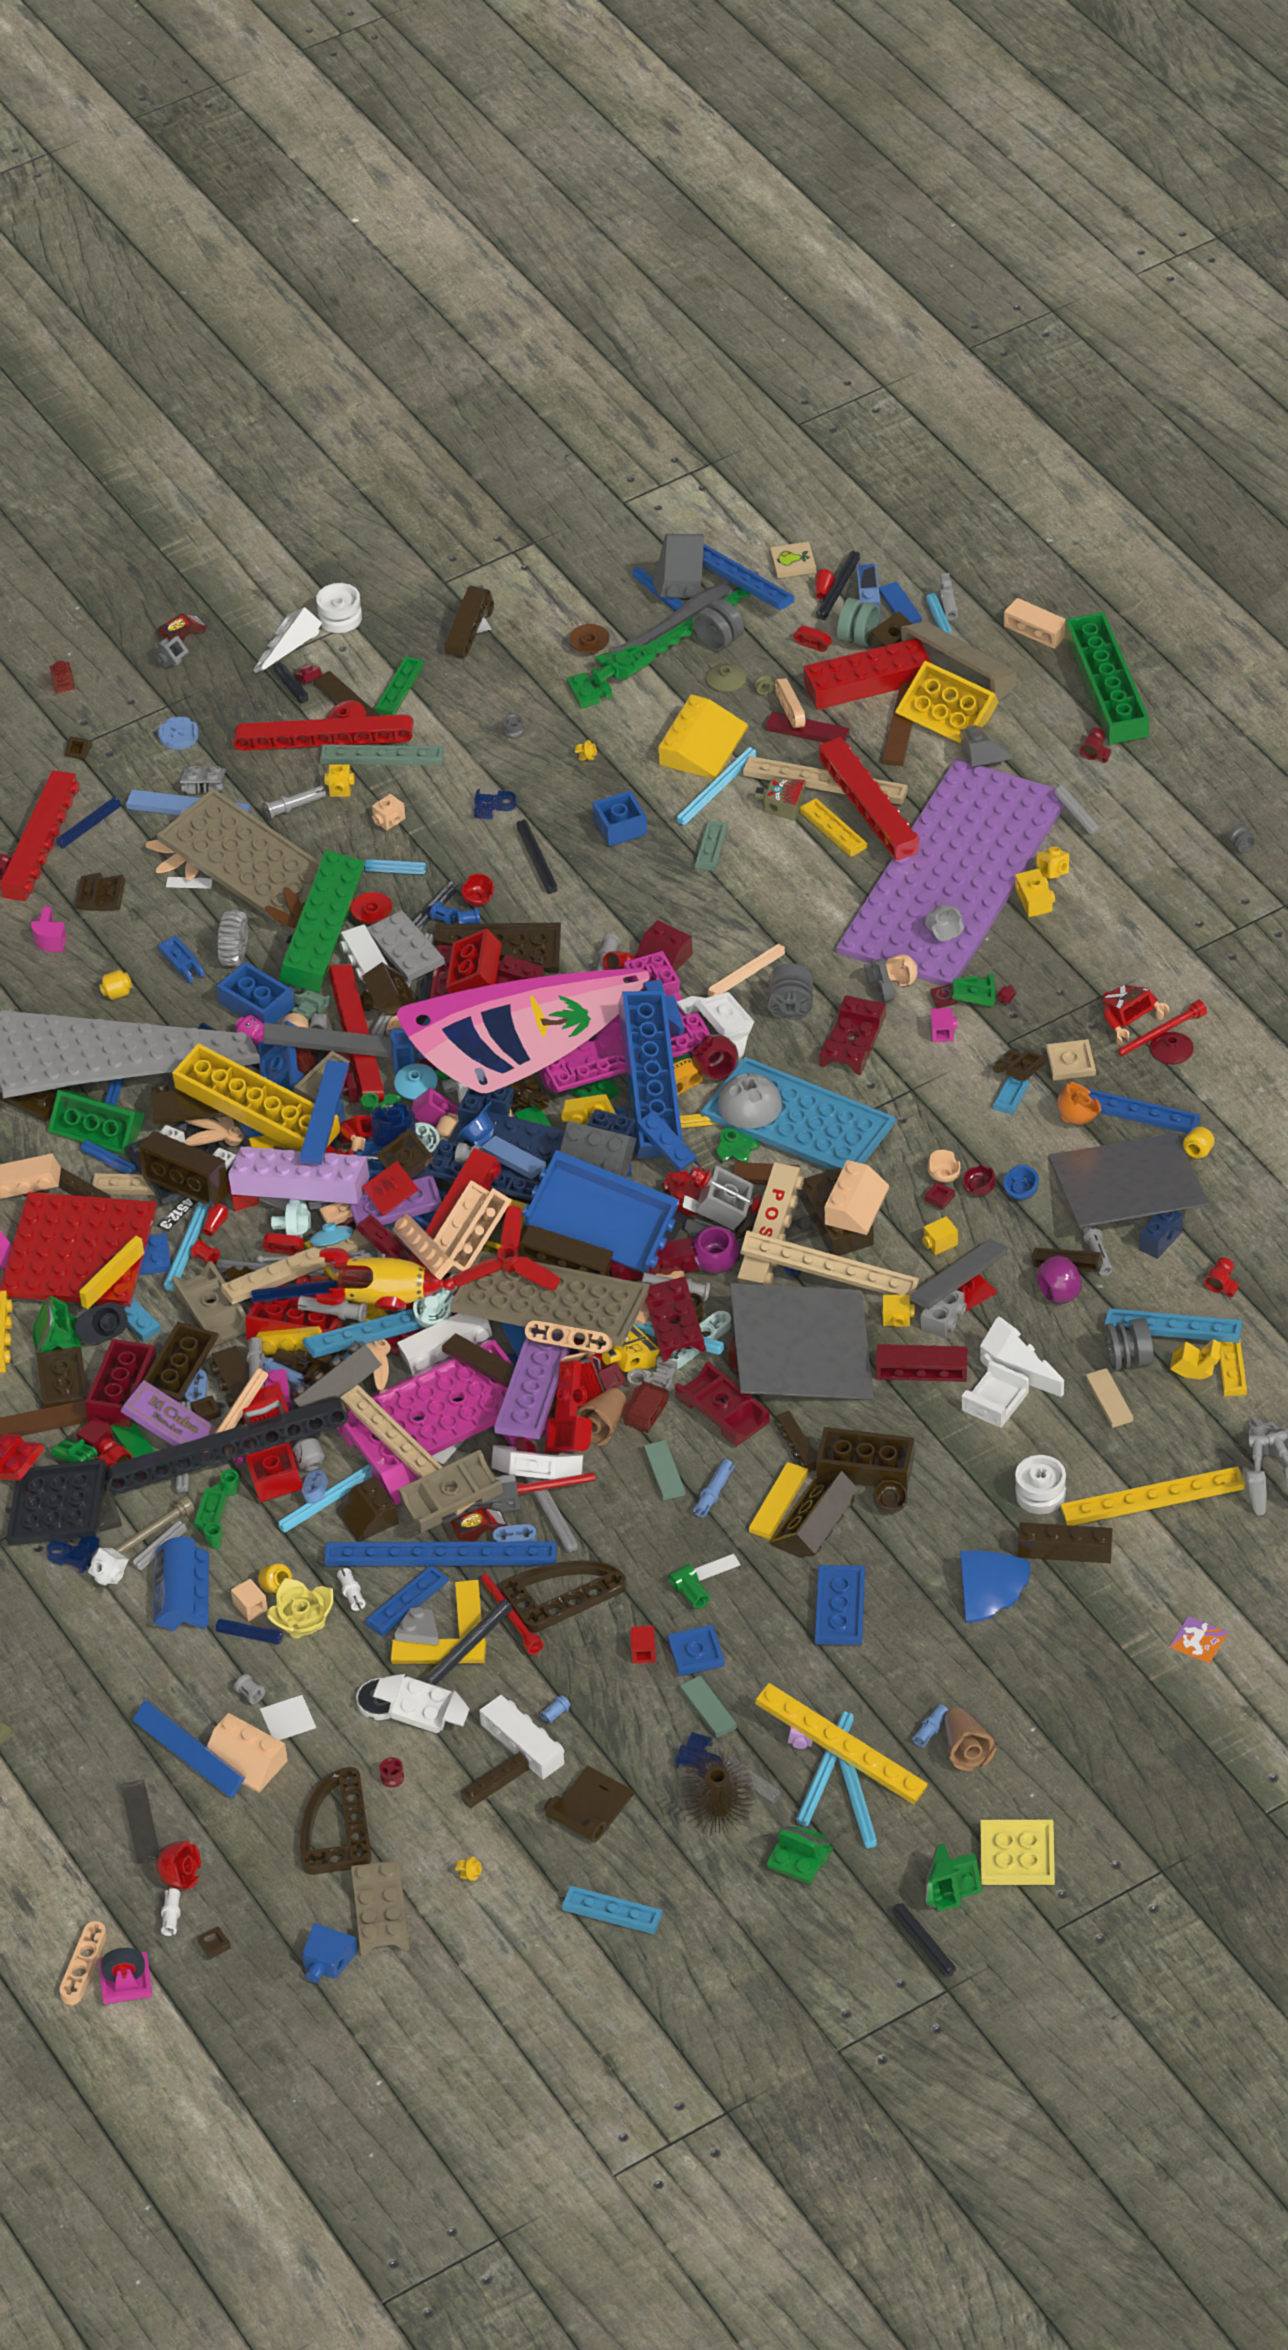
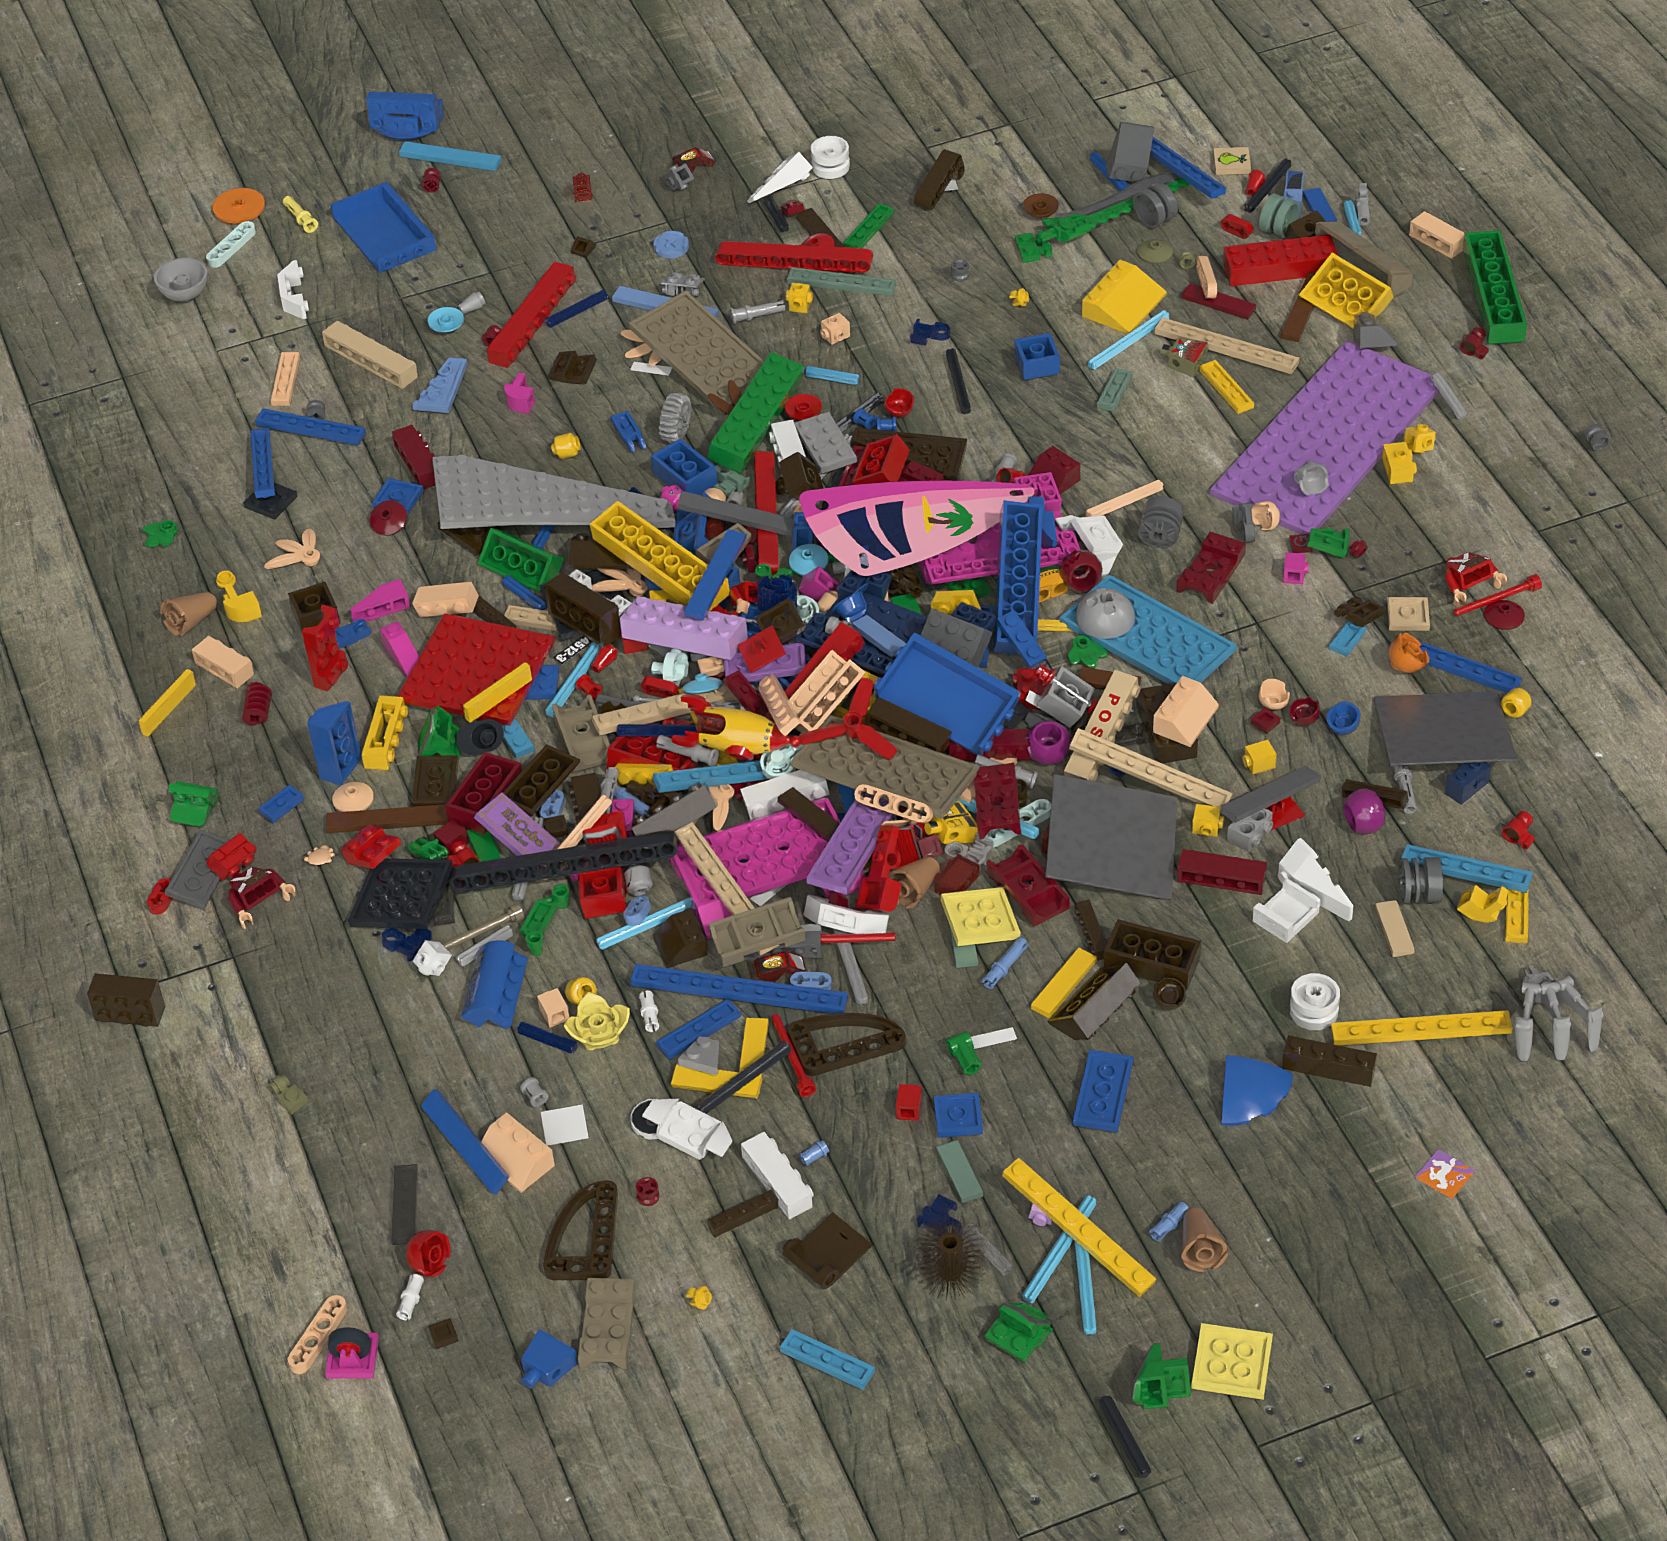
camera: 10 degrees right, 0 degrees up
red brick [818,737,920,861] -> none
none -> light yellow plate [941,887,1021,946]

